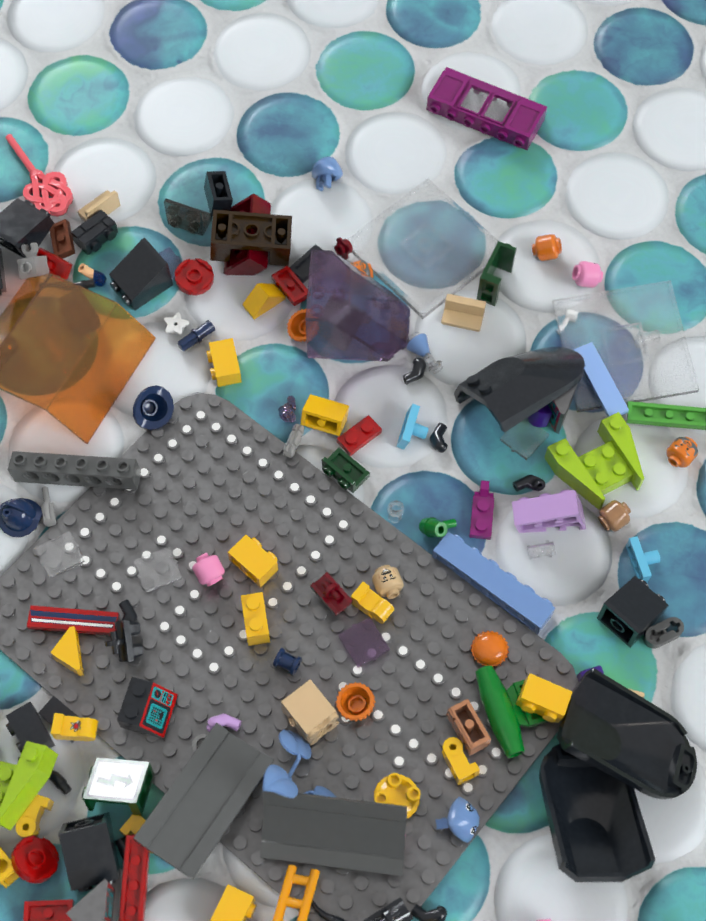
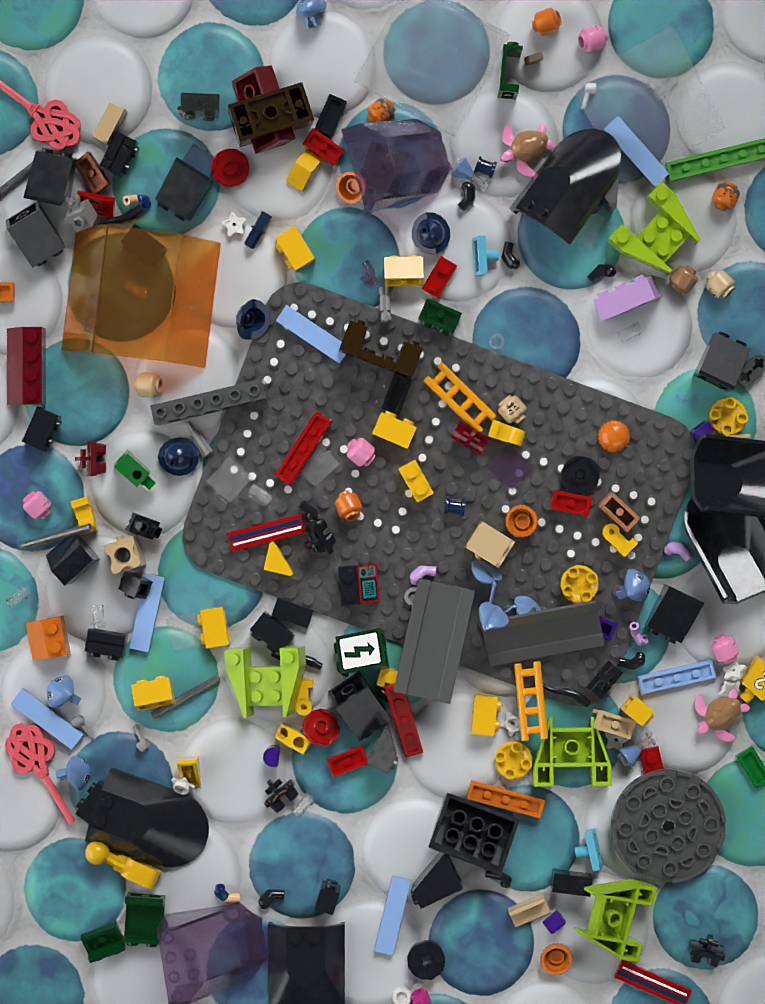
camera: 15 degrees left, 25 degrees up
yellow leg [51,713,98,741] -> none
black brick [204,171,233,216] -> none
dark red plate [334,237,353,260] -> none
green piece [419,517,457,537] -> none
medium blue brick [432,532,555,635] -> none
tan panel [441,294,486,332] -> none
magenta hinge [469,480,494,540] -> none
green plate [475,665,548,758] -> none
yellow brick [516,673,572,723] -> none
medium azure tile [626,536,660,583] -> none
none -> tan head [133,372,164,398]
none -> clear pin [247,484,273,506]
none -> red tile [275,411,333,486]
none -> light blue tile [276,305,346,364]
none -> orange head [335,491,363,521]
none -> dark brown plate [339,319,423,378]
none -> black tile [381,373,413,415]
none -> dark blue helmet [412,212,450,254]
none -> light orange bar [423,362,497,432]
none -> dark blue bush [474,156,497,179]
none -> animal [500,125,556,177]
none -> dark tan tile [524,52,544,65]
none -> red plate [550,490,592,516]
none -> black plate [561,456,600,494]
none -> dark purple brick [599,615,618,642]
none -> lavender arm [630,622,649,646]
none -> black slope [645,584,704,644]
none -> lavender arm [664,542,693,562]
none -> tan head [706,270,735,299]
none -> yellow dish [709,397,748,436]

